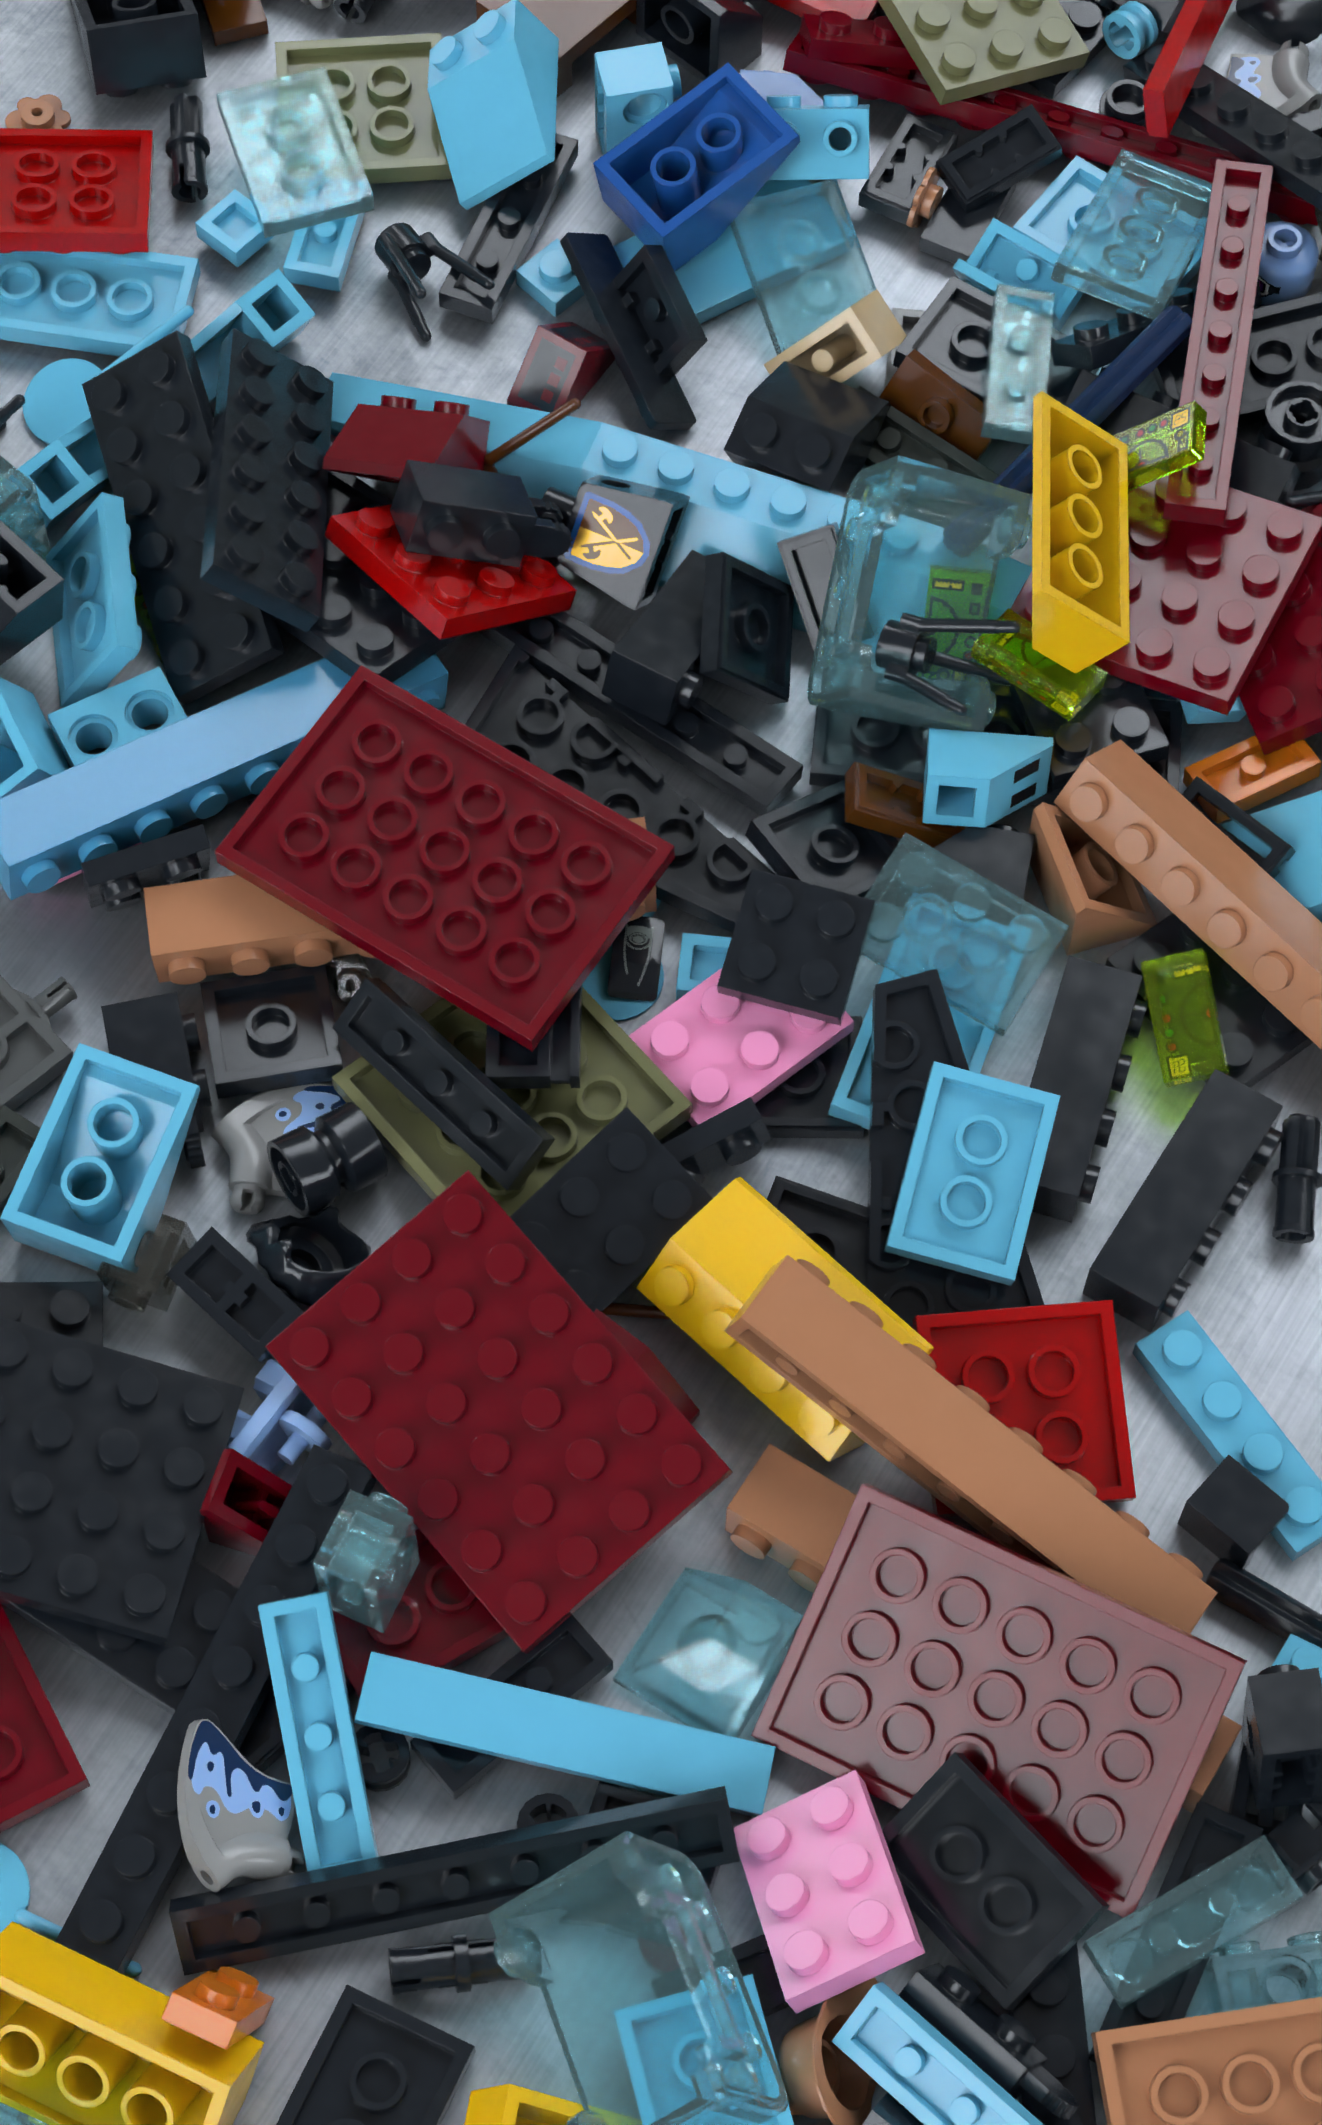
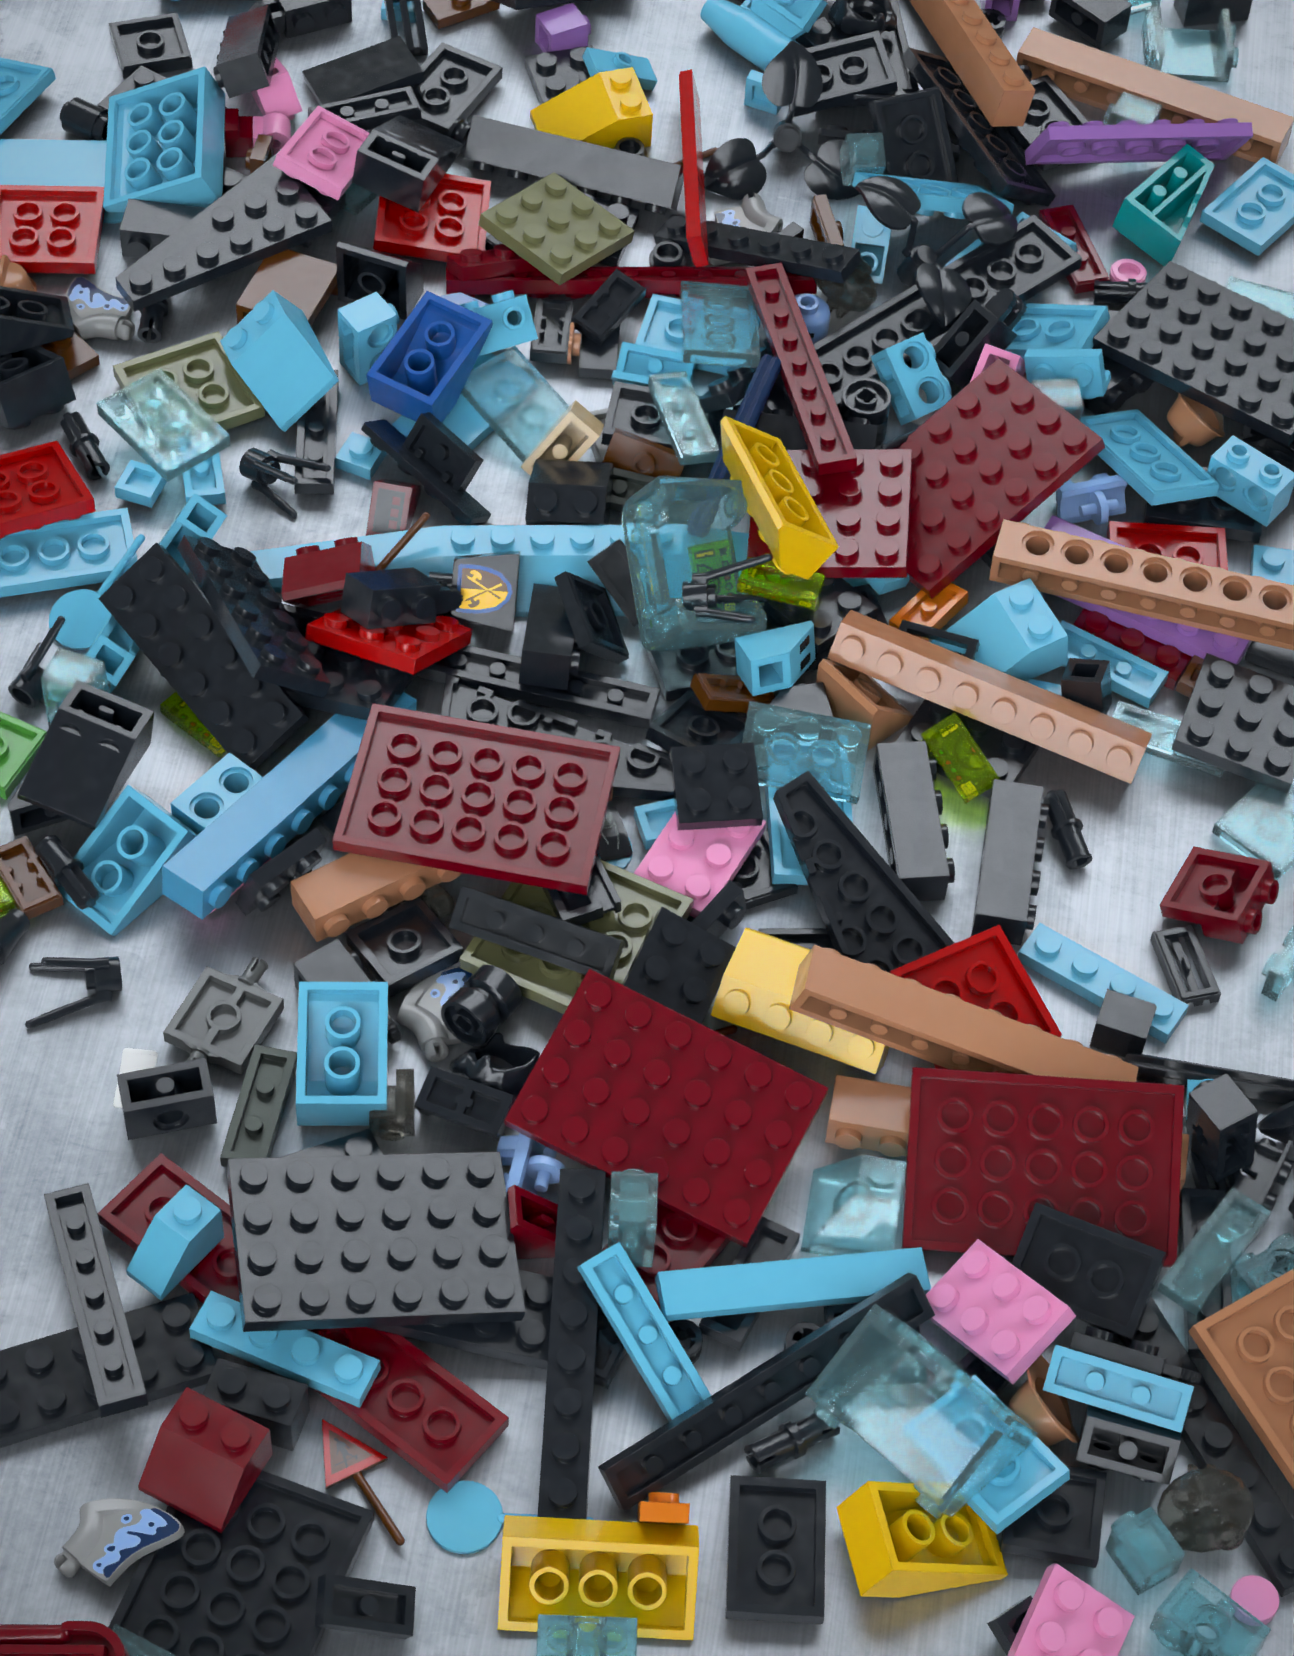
camera: 25 degrees left, 10 degrees down
medium azure plate [46,492,142,708] -> none
light grey arm [177,1719,305,1892] -> none
medium azure plate [884,1061,1060,1286] -> none
medium azure bush [1102,1,1158,59] -> none
clear neon green tile [1113,400,1207,492] -> none

